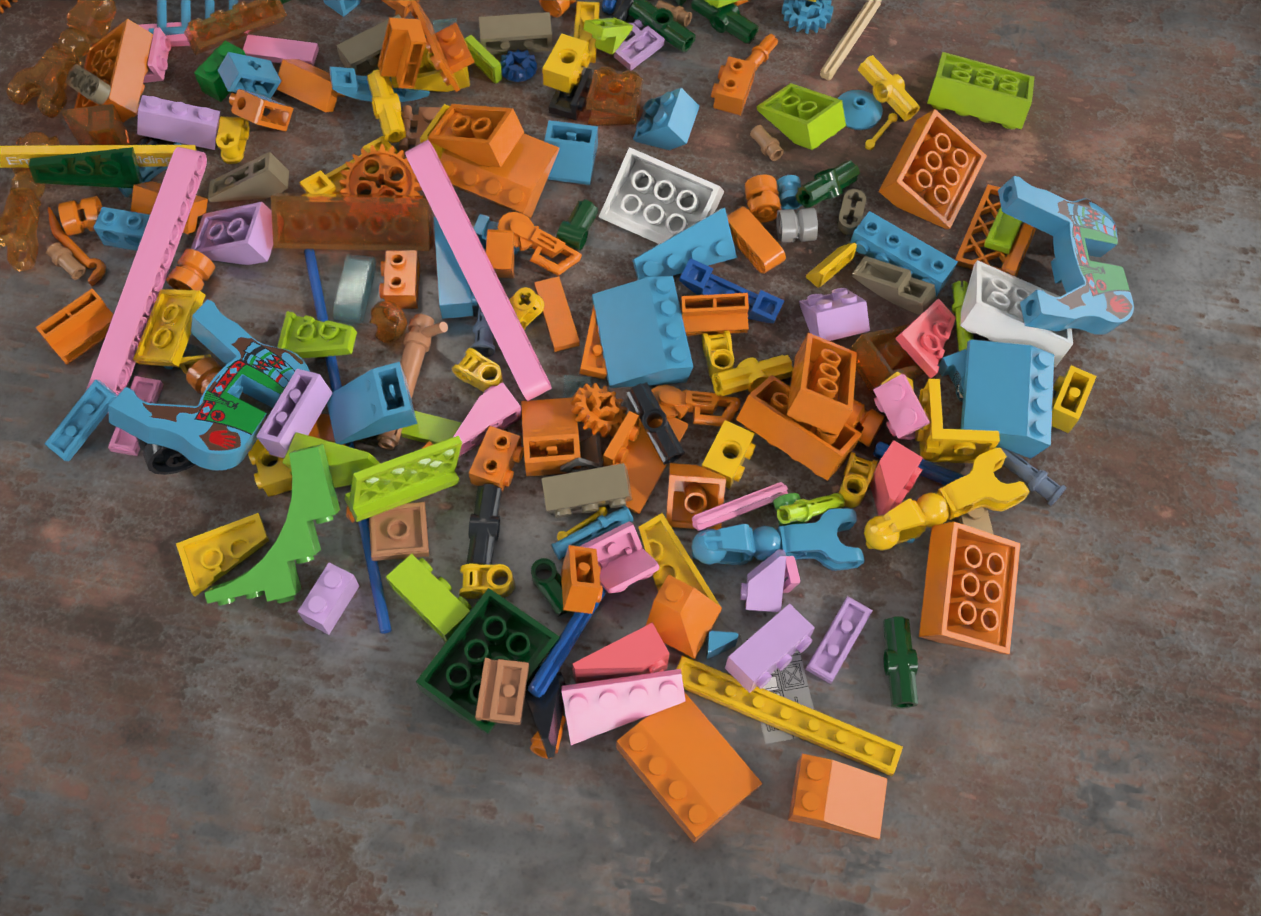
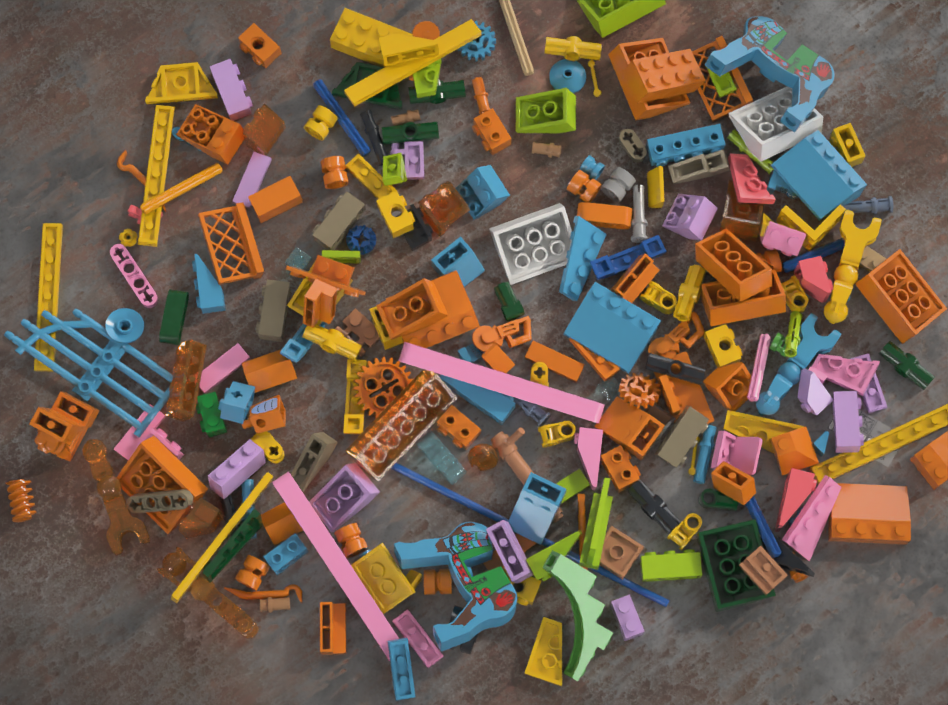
camera: 45 degrees left, 10 degrees up
lime wing [277,311,357,358] -> none
dark green piece [796,160,860,208] -> none
none -> orange brick [622,49,706,104]
none -> light grey pin [631,185,648,243]
none -> bright pink wing [812,354,880,396]

